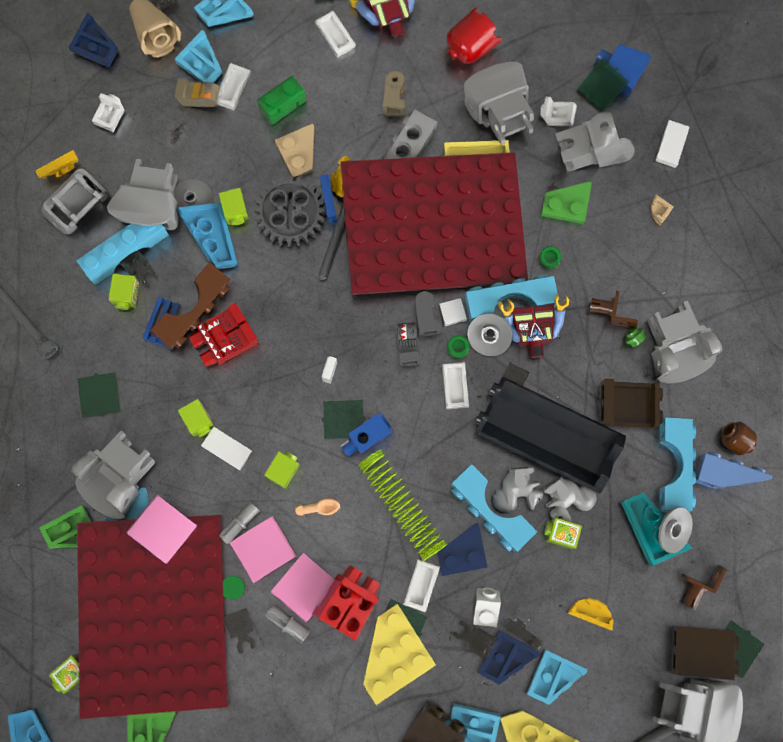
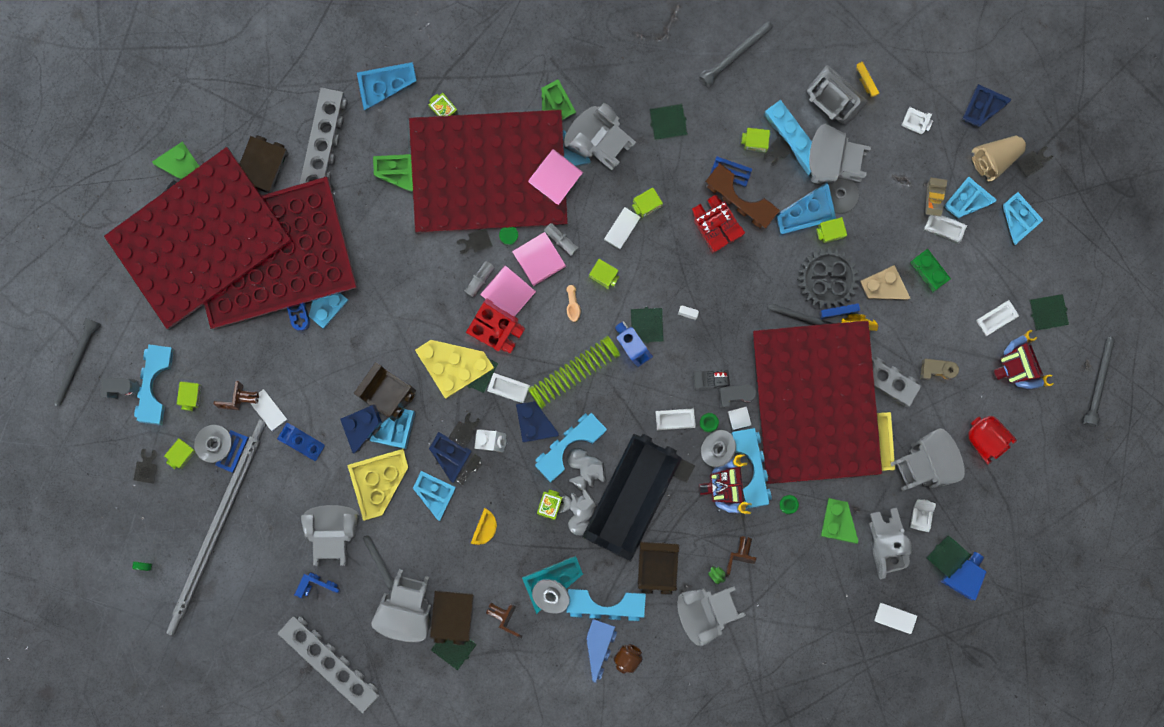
camera: 90 degrees right, 5 degrees up
tan tile [651,195,674,225] -> none

